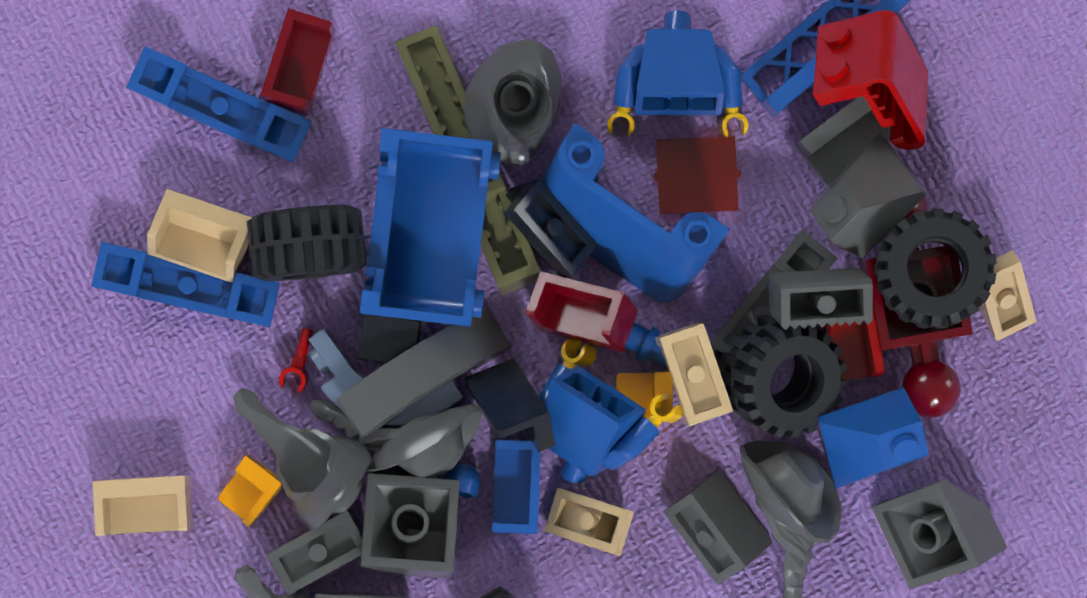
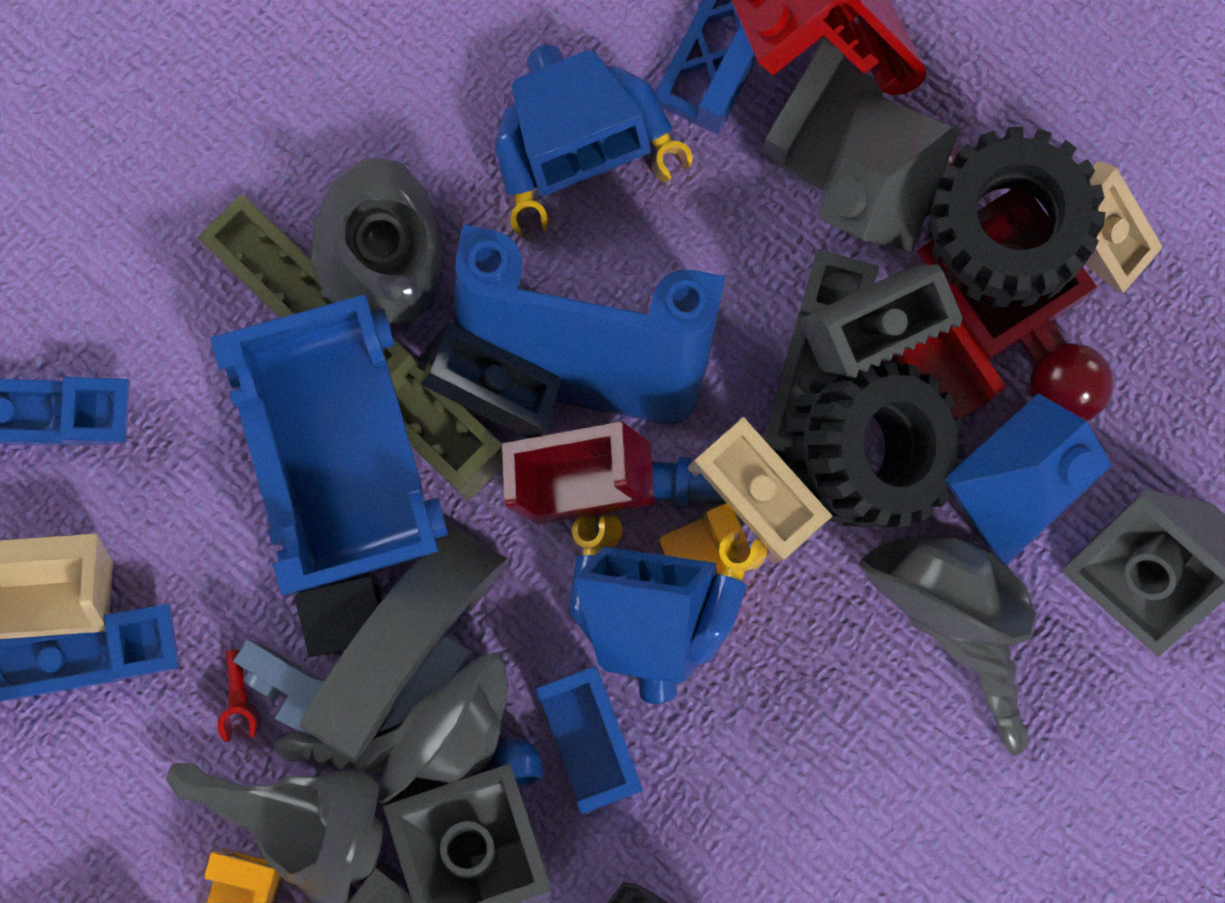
camera: 15 degrees left, 5 degrees down
black tyre [247,205,367,281] -> none
dark red panel [261,8,336,115] -> none
black panel [465,358,556,452] -> none
tan slope [544,487,634,556] -> none
clear red piece [653,136,741,214] -> none
dark grey panel [663,471,772,585] -> none

